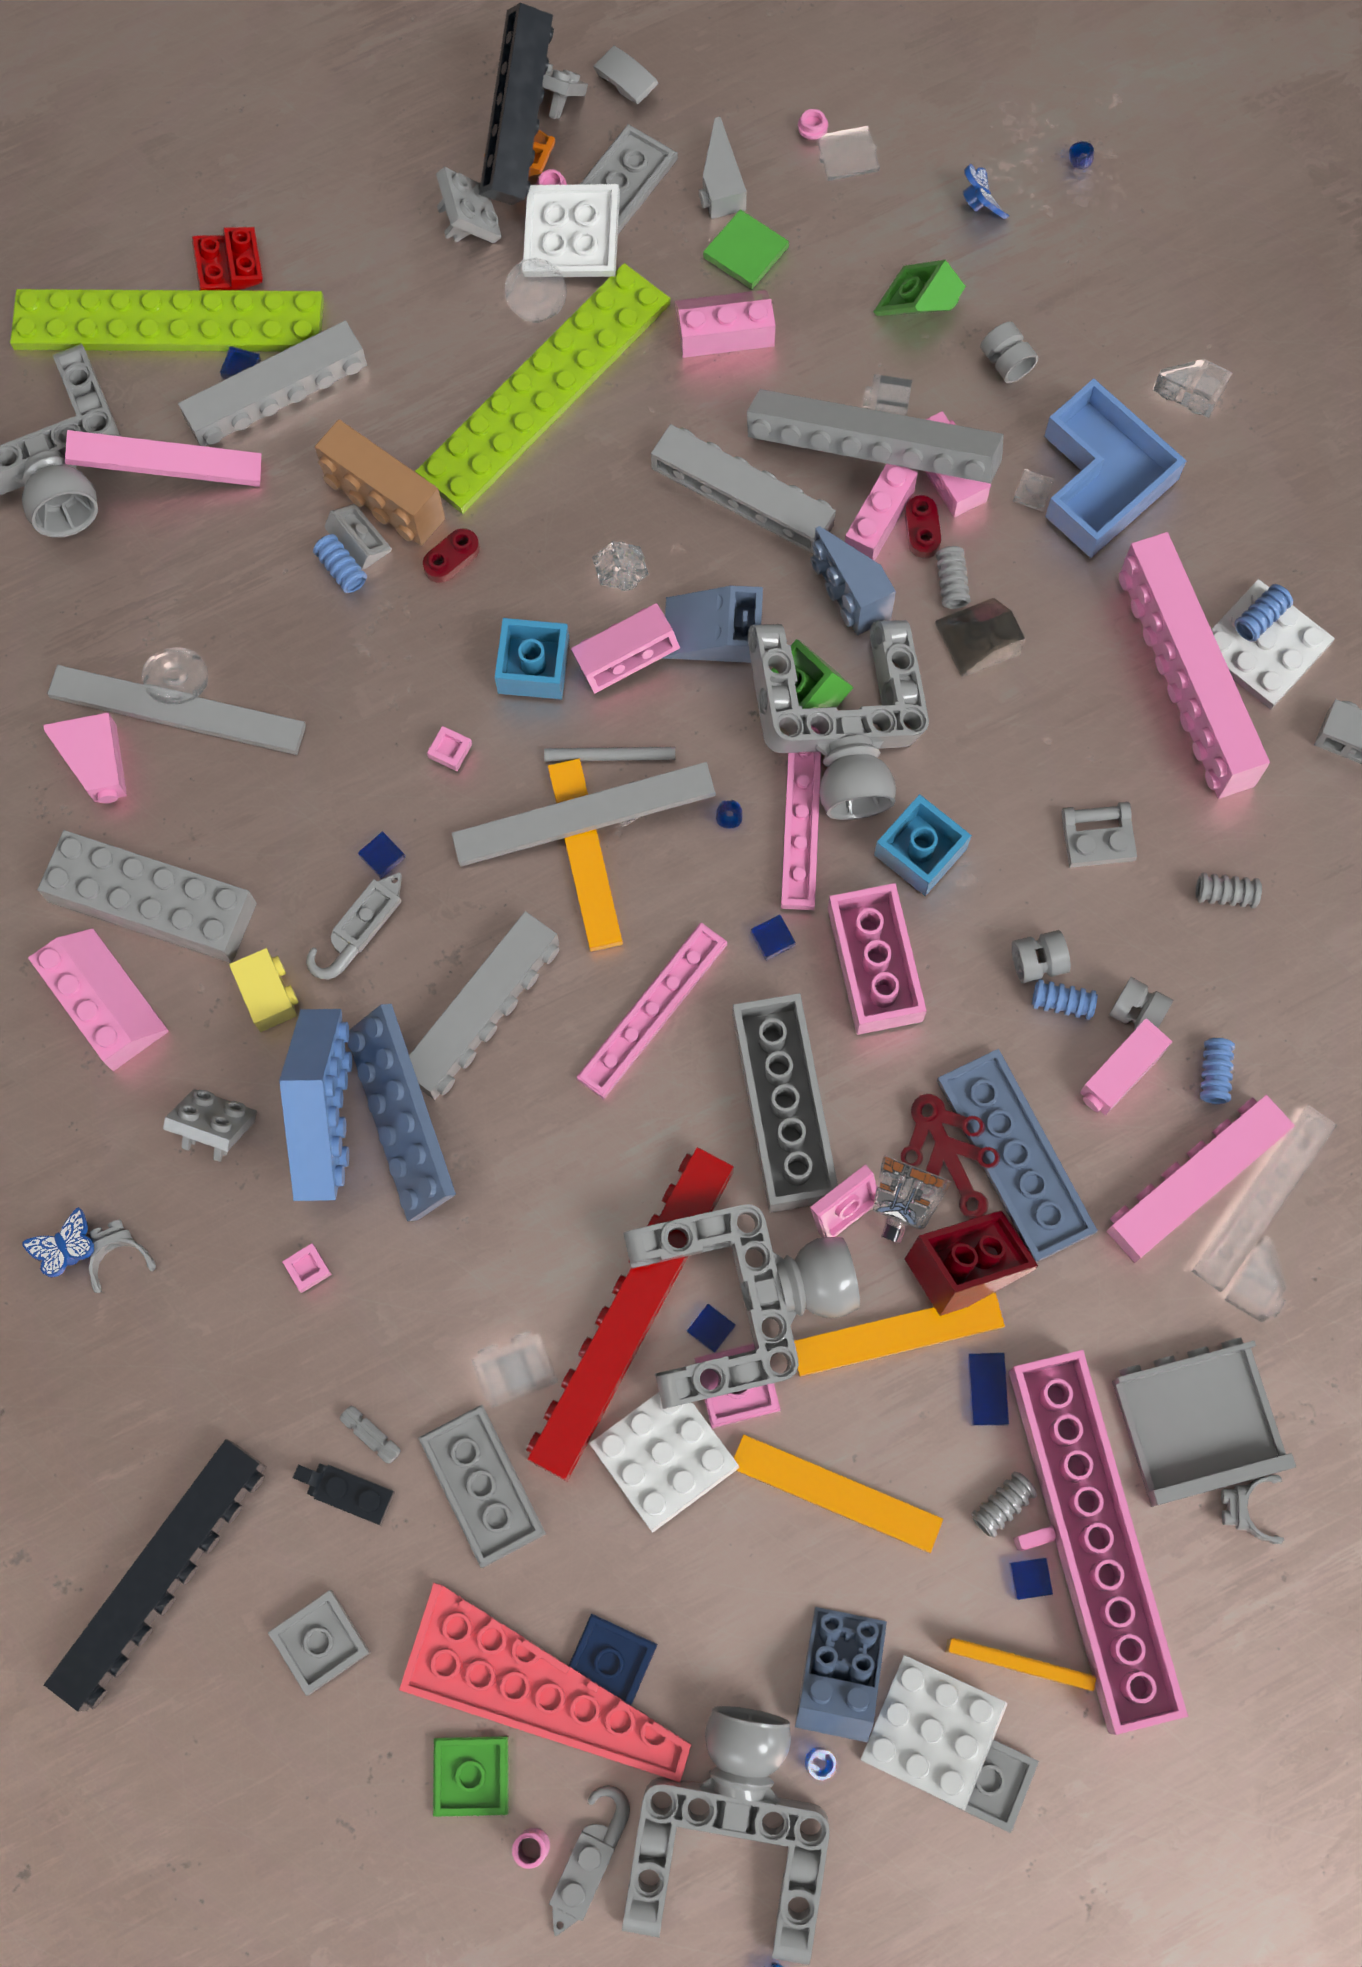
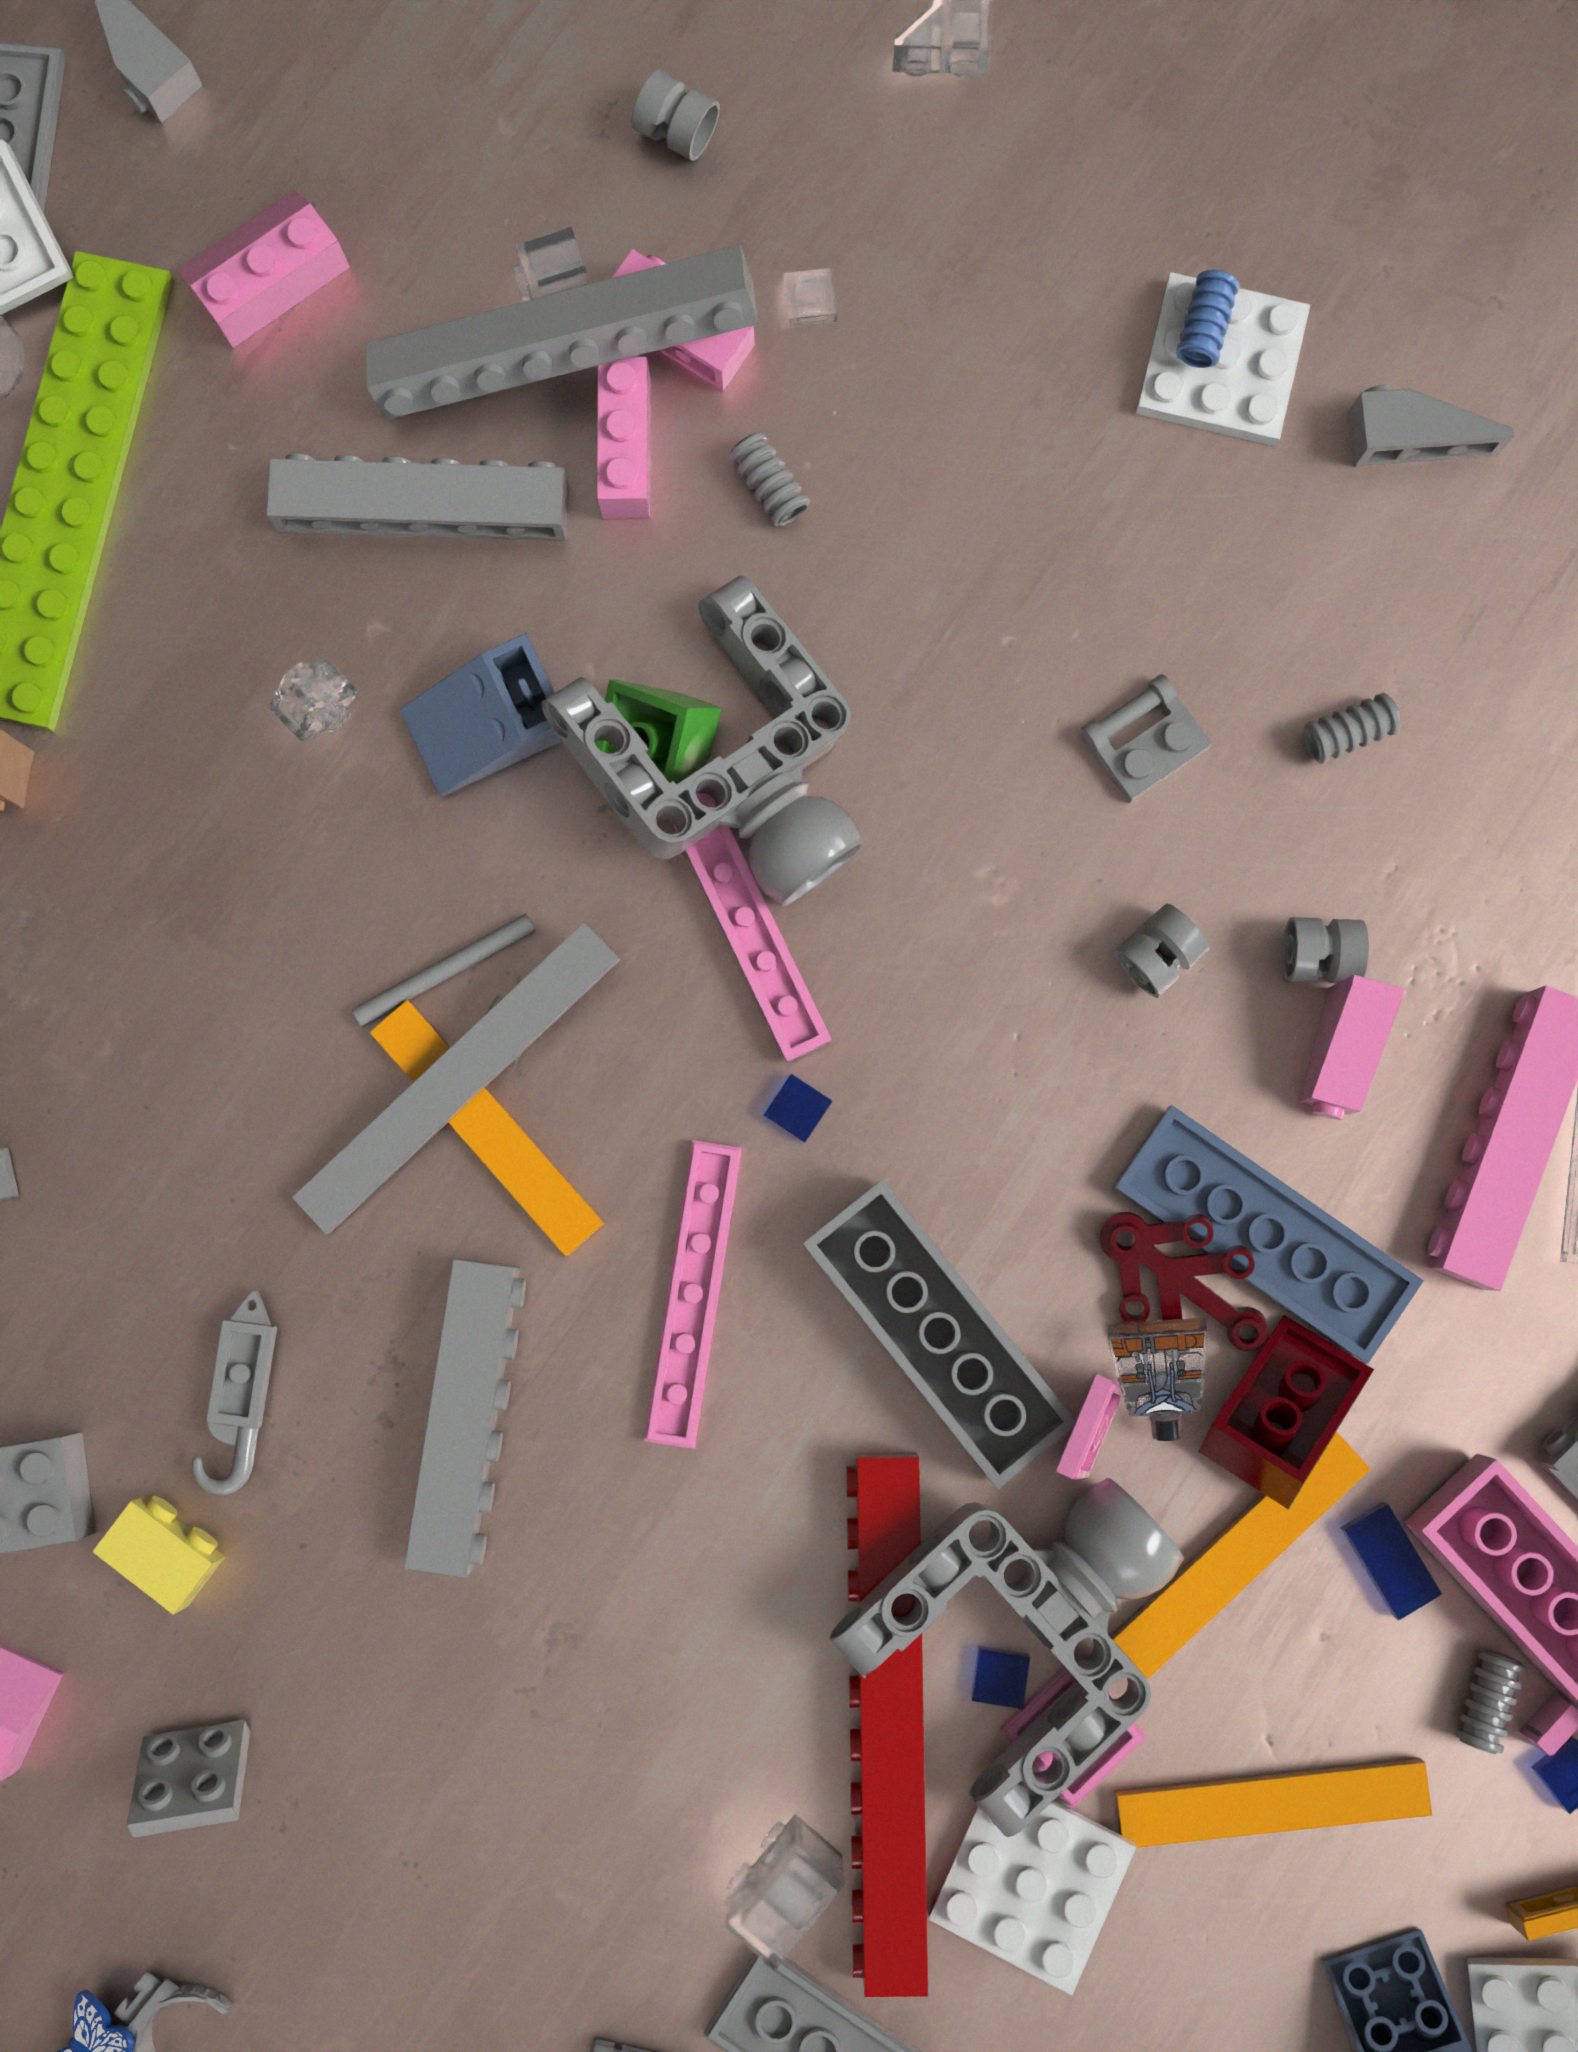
camera: 30 degrees left, 10 degrees up
medium blue piece [279,1009,352,1201] -> none
bright pink plate [282,1243,332,1293] -> none
sand blue plate [348,1004,456,1222] -> none
clear blue tile [358,831,406,879] -> none
dark red plate [423,528,480,583] -> none
bright pink plate [427,726,472,771] -> none
dark azure brick [495,618,570,700] -> none
bright pink brick [571,603,680,694] -> none
bright green tile [703,209,789,290] -> none
clear blue hinge [716,800,743,829] -> none
sand blue slope [810,526,896,635] -> none
bright pink brick [828,883,927,1035] -> none
bright green slope [873,260,966,316] -> none
dark azure brick [874,794,972,896] -> none
dark red plate [905,495,941,558] -> none
clear smoke slope [935,598,1025,678] -> none
medium blue piece [1032,979,1098,1020] -> none
medium blue piece [1044,378,1187,558] -> none
bright pink brick [1119,532,1270,799] -> none
medium blue piece [1200,1038,1235,1104] -> none

